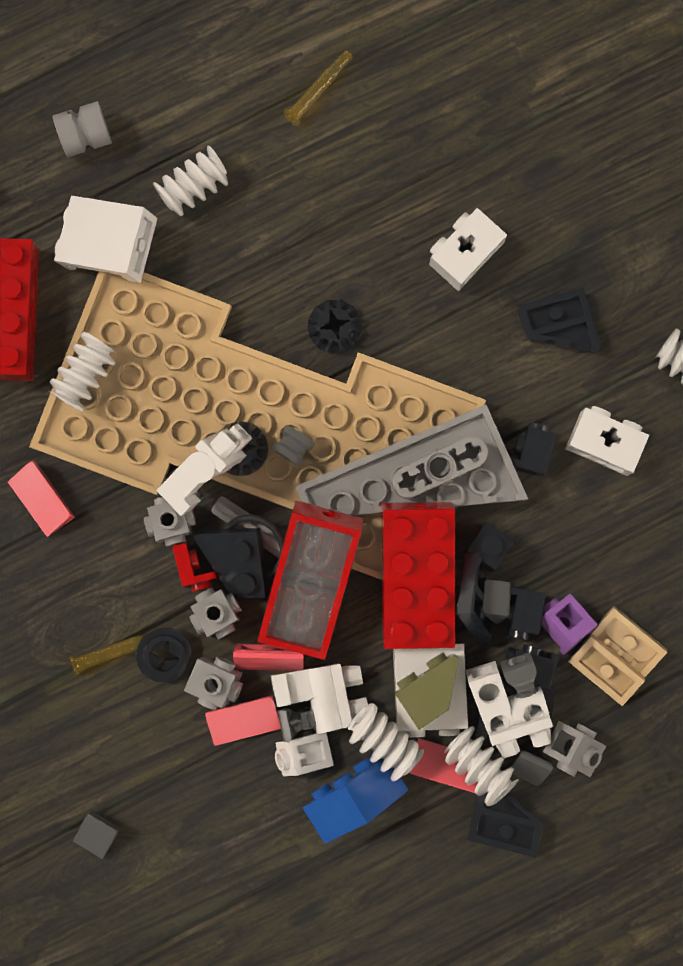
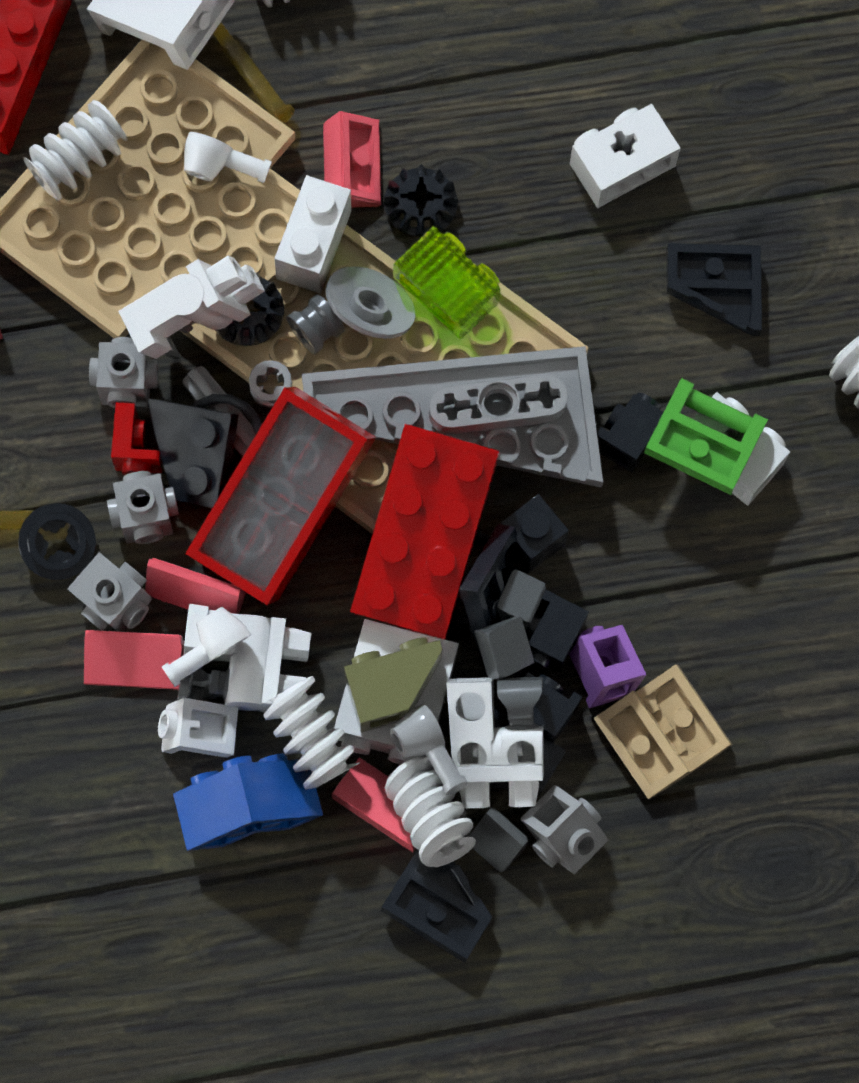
camera: 15 degrees right, 10 degrees down
none -> white bar [161,607,251,687]
none -> white bar [184,132,272,183]
none -> clear yellow piece [213,22,295,124]
none -> light grey bush [249,360,292,408]
none -> white brick [274,175,351,294]
none -> coral slope [323,111,381,208]
none -> light grey dish [326,266,415,339]
none -> light grey bar [390,704,468,795]
none -> clear neon green brick [393,227,501,340]
none -> dark grey slope [474,616,534,680]
none -> bright green plate [644,378,768,495]

